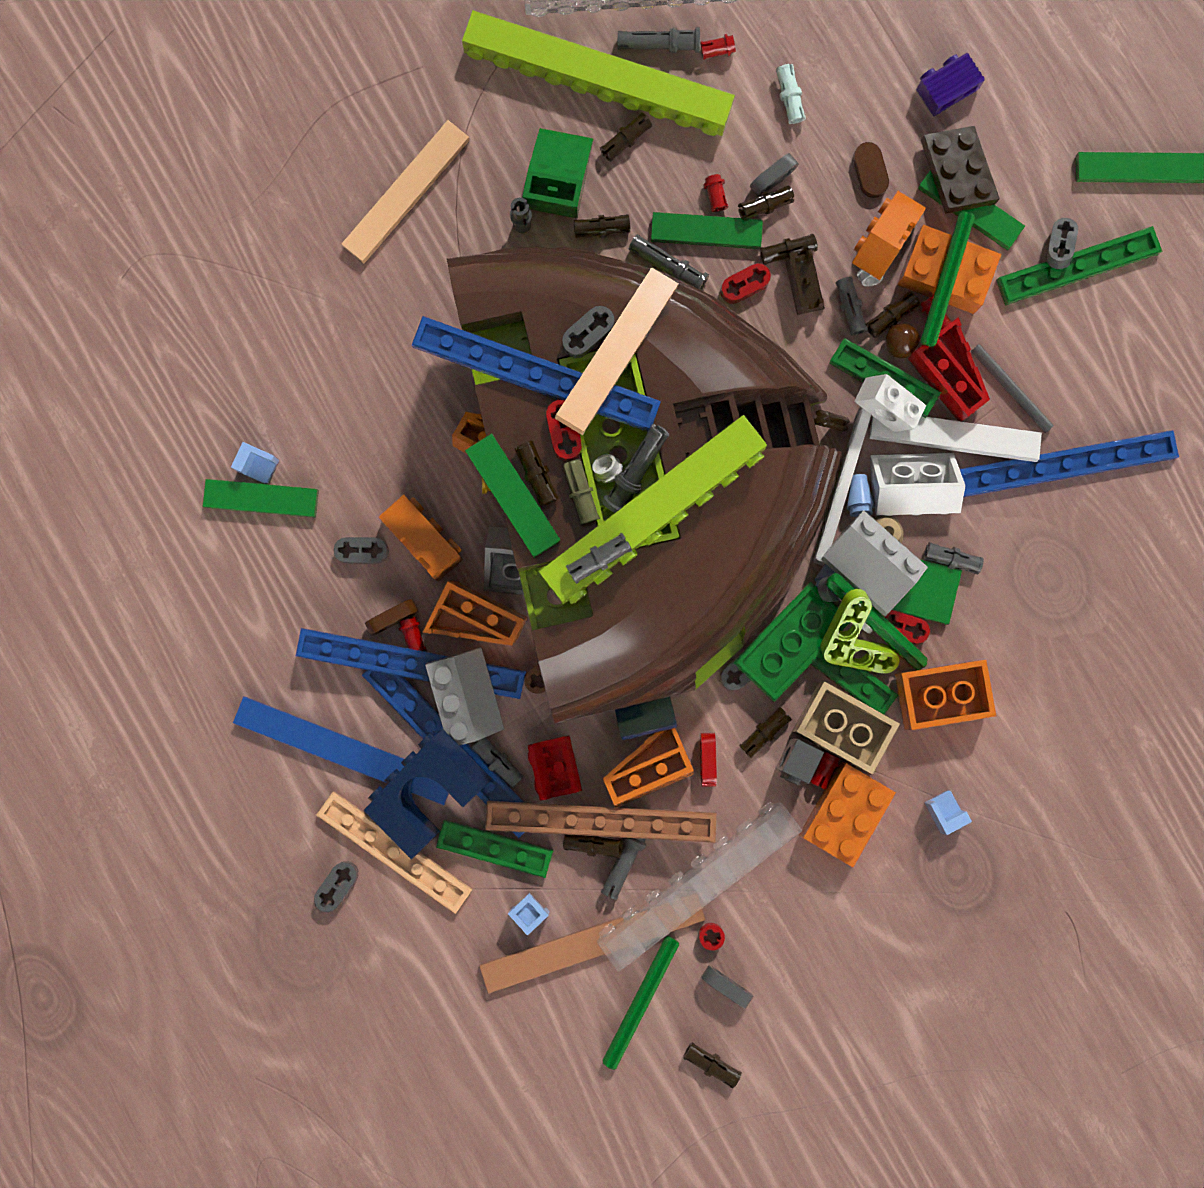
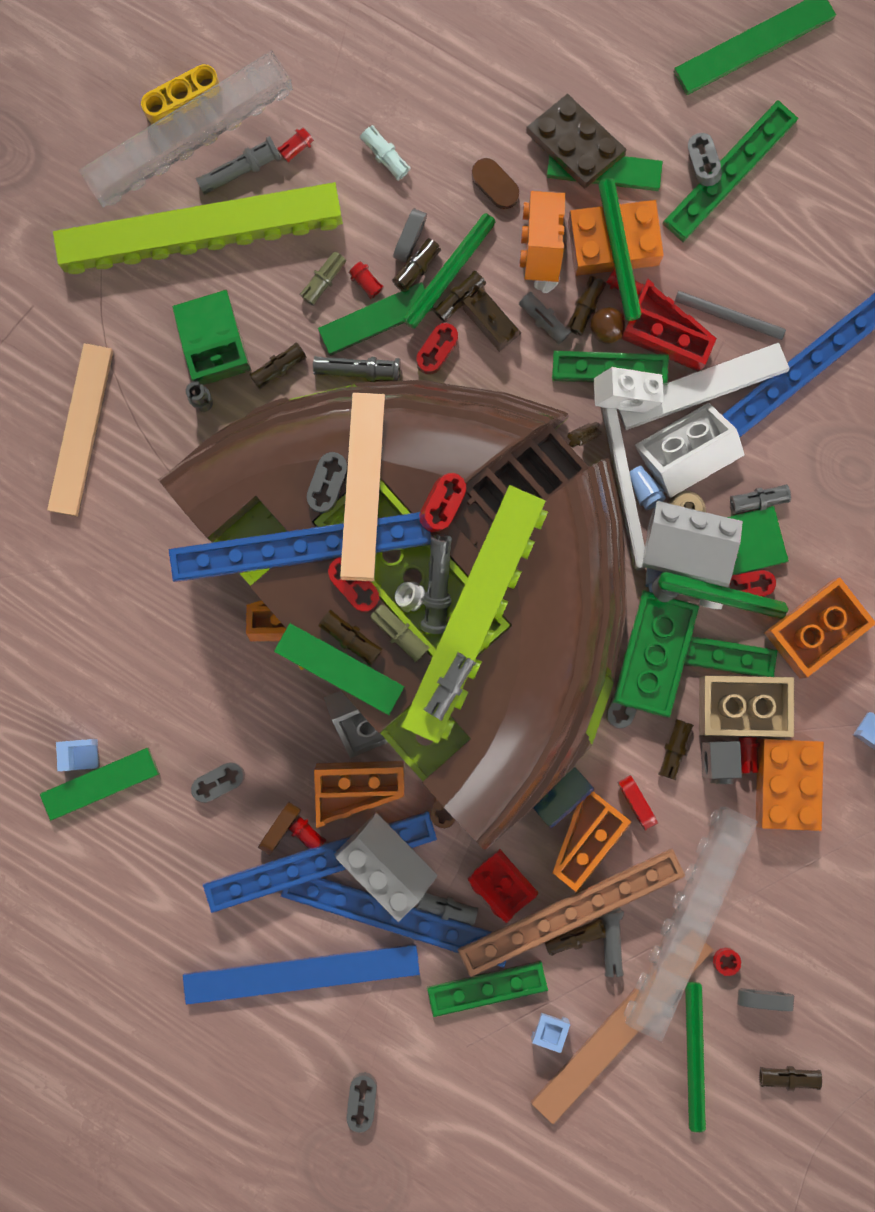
camera: 20 degrees left, 0 degrees up
light nougat tile [316,791,472,914] -> none
dark blue arch [363,729,492,860] -> none
orange wedge [379,494,463,582] -> none
dark brown pin [600,112,652,162] -> none
lime beam [820,589,900,673] -> none
dark purple brick [916,53,985,117] -> none
none -> olive axle [299,252,346,306]
none -> green axle [403,213,496,329]
none -> red beam [419,473,466,532]

